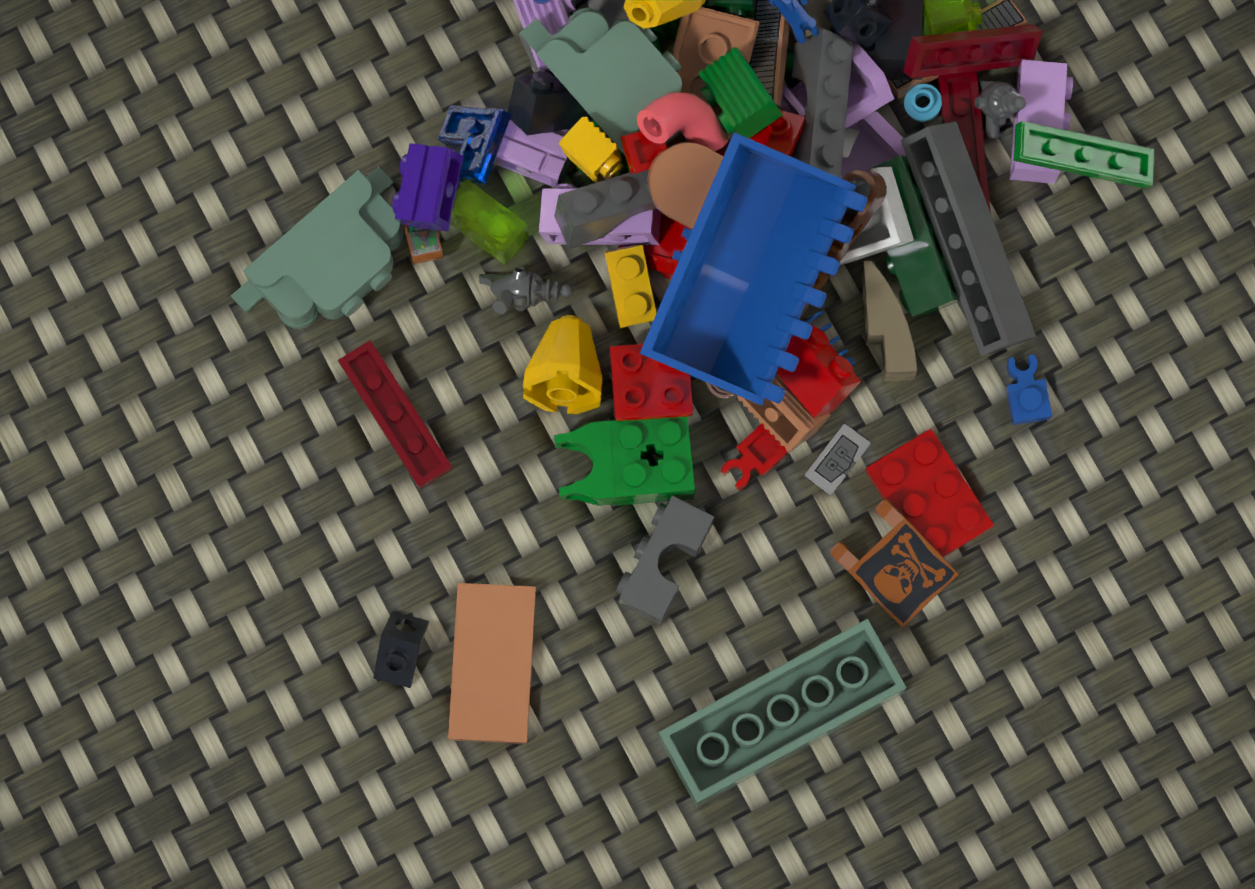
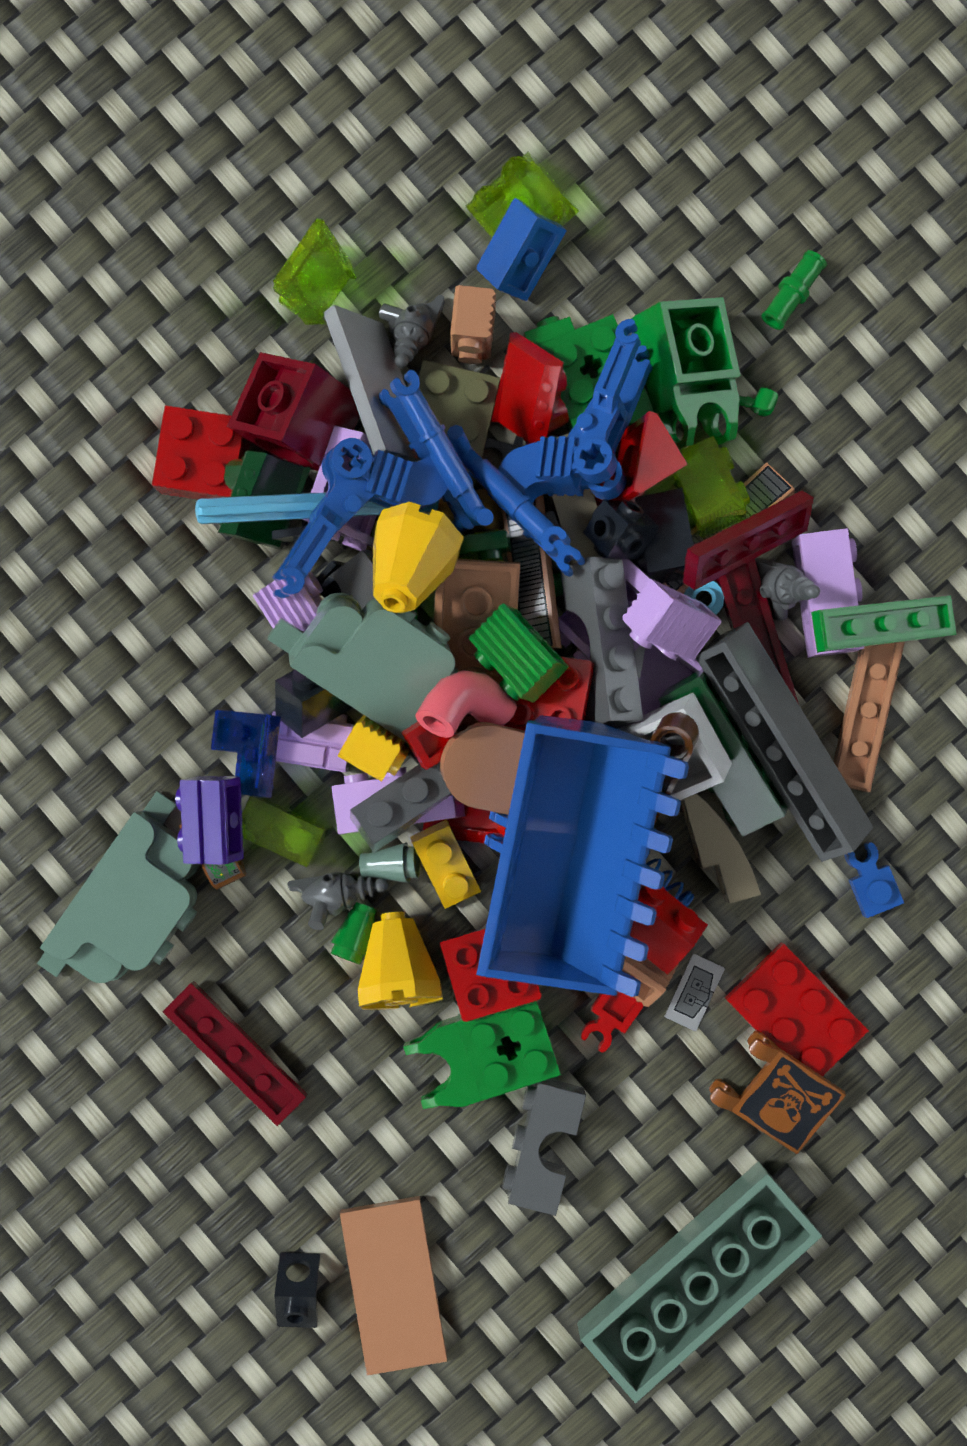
camera: 20 degrees left, 10 degrees up
none -> green cone [330,902,377,965]
none -> sand green cone [359,843,421,883]
none -> lavender brick [622,579,722,662]
none -> nougat tile [833,642,905,793]

